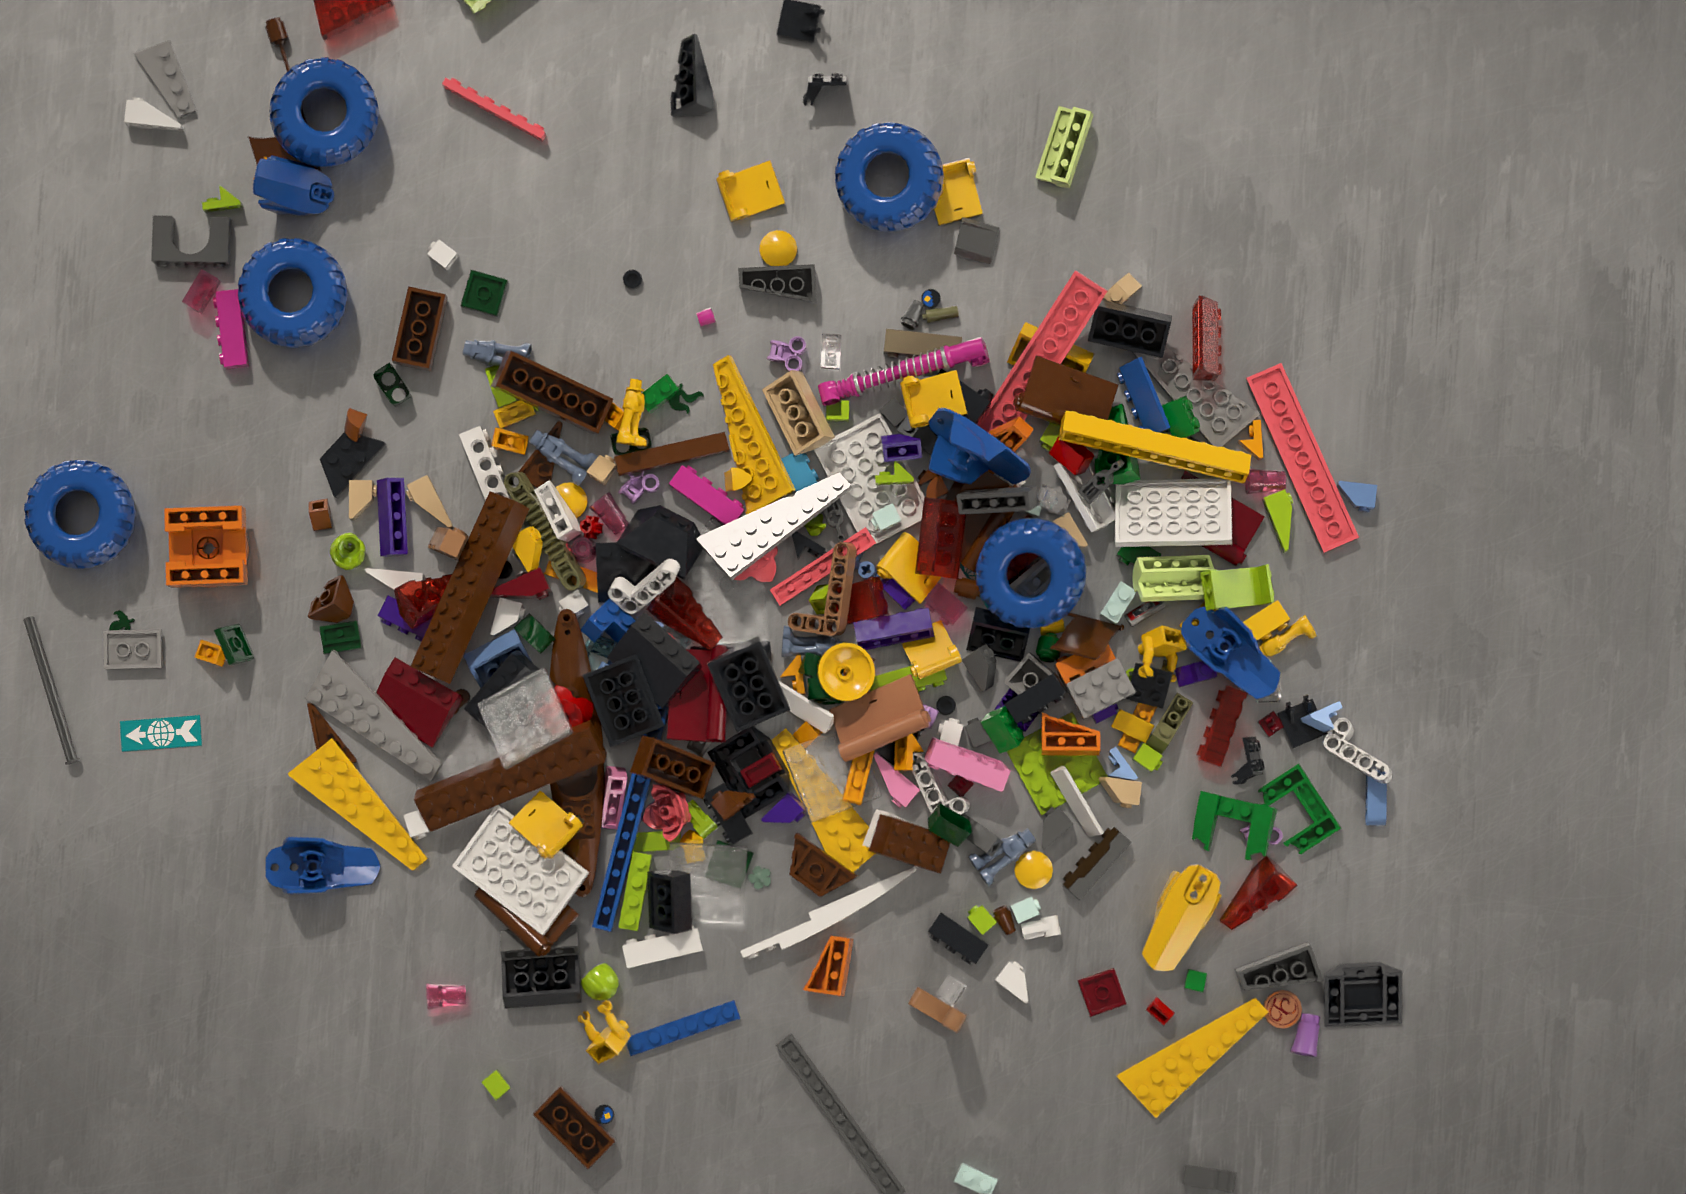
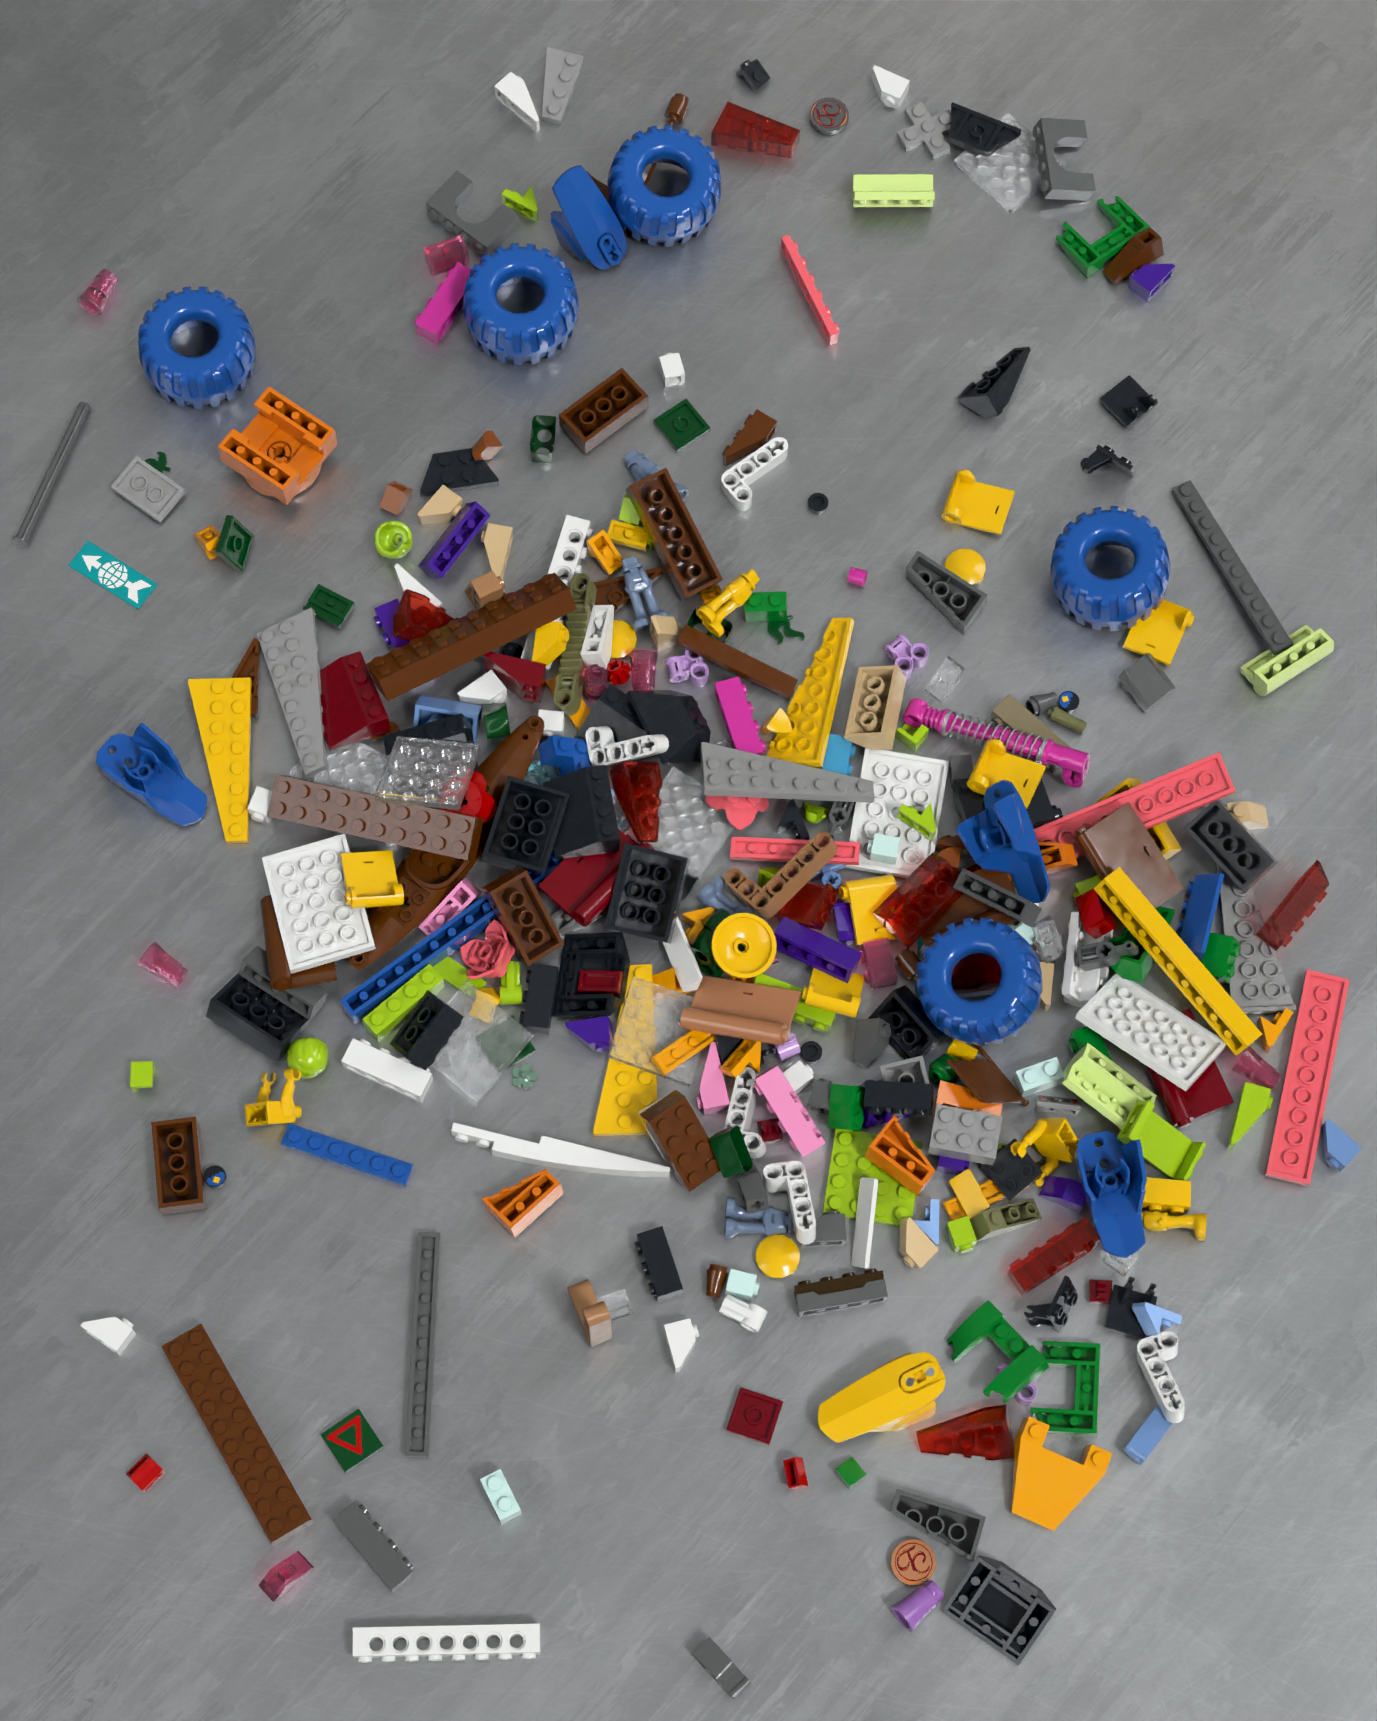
camera: 30 degrees right, 15 degrees down
reddish brown slope [308,575,354,623] -> none
reddish brown slope [711,790,756,821] -> none
reddish brown wing [789,832,858,897] -> none
dark purple slope [881,434,922,462] -> none
lime brick [967,905,997,935] -> none
yellow wing [1117,998,1268,1118] -> none
none -> white beam [721,437,788,511]
none -> reddish brown slope [722,410,778,466]
none -> white beam [763,1160,816,1244]
none -> light orange wedge [1011,1416,1113,1531]
none -> dark grey plate [1172,480,1293,656]

